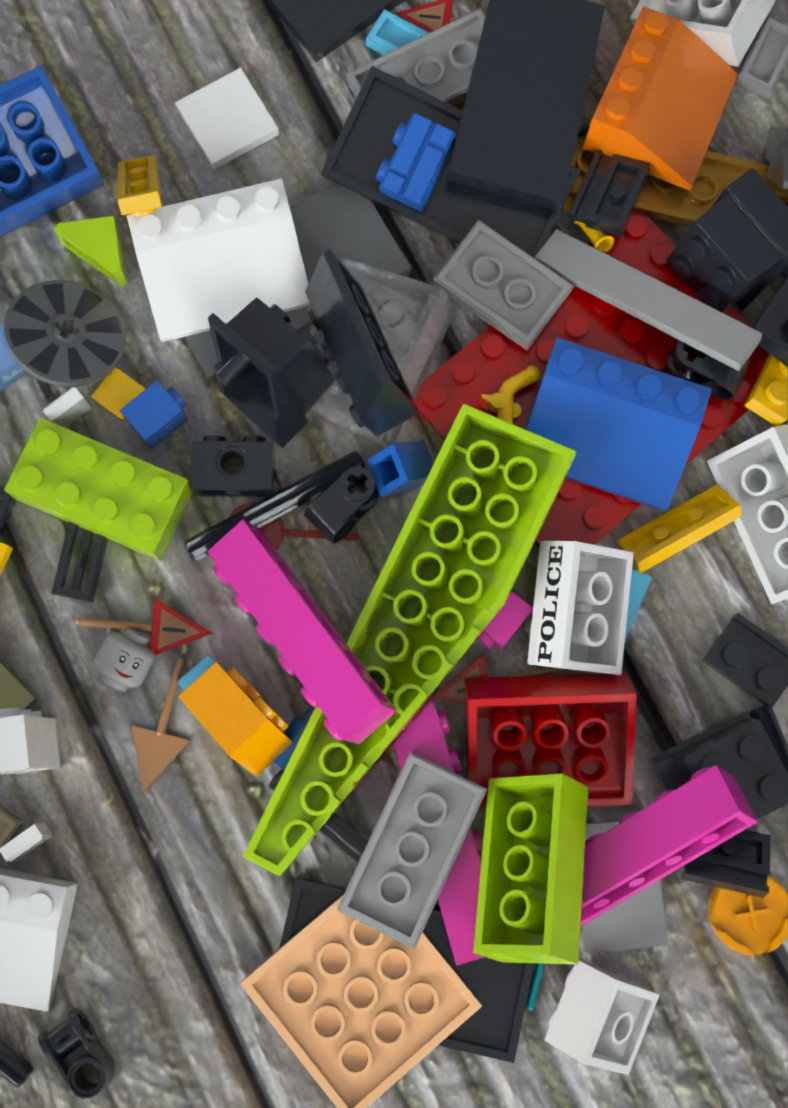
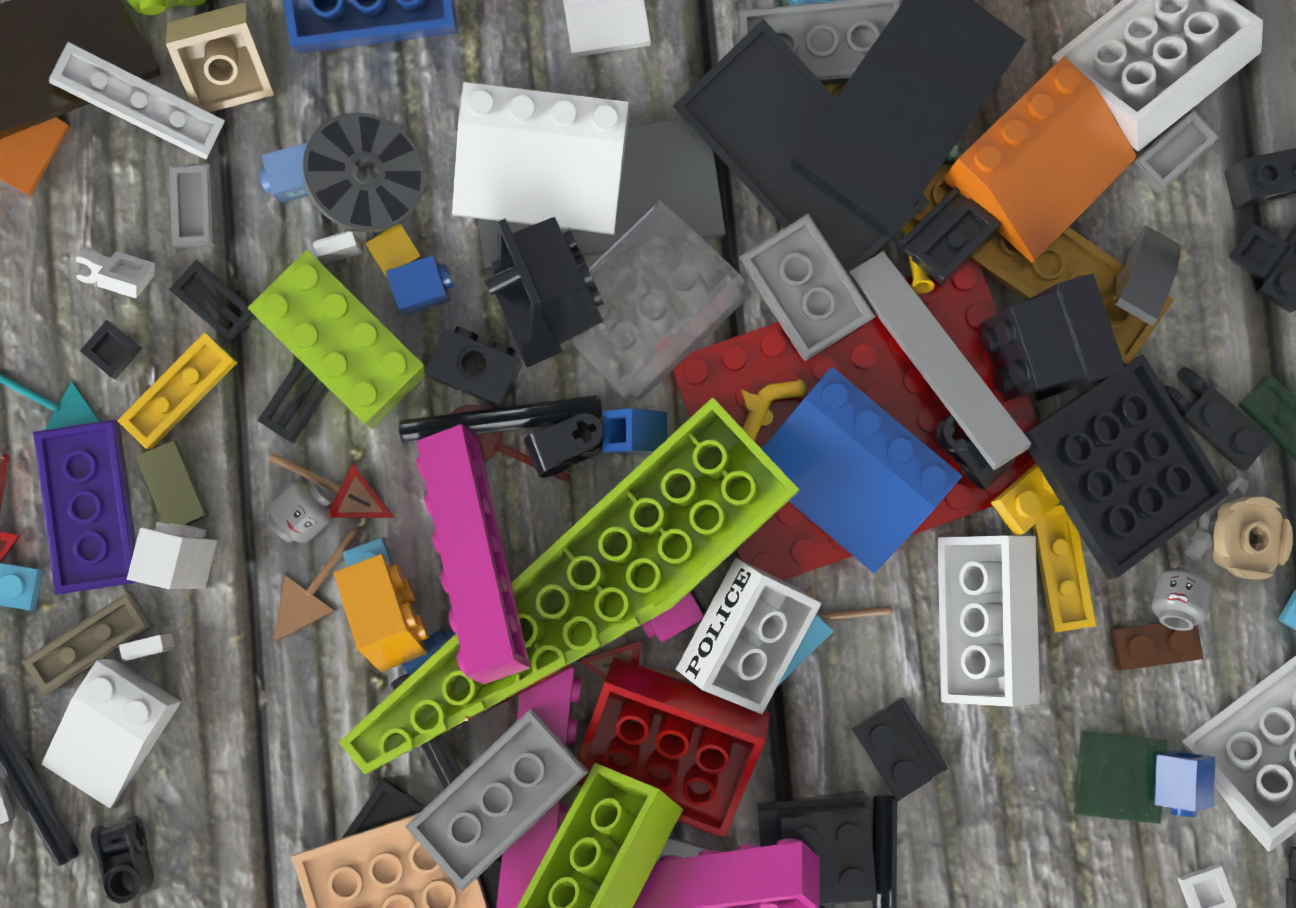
camera: 25 degrees right, 5 degrees up
lime slope [54,216,127,288] -> none
yellow plate [117,155,162,217] -> none
black slope [305,249,419,437] -> none
blue brick [376,113,456,213] -> none
yellow plate [617,484,742,574] -> none

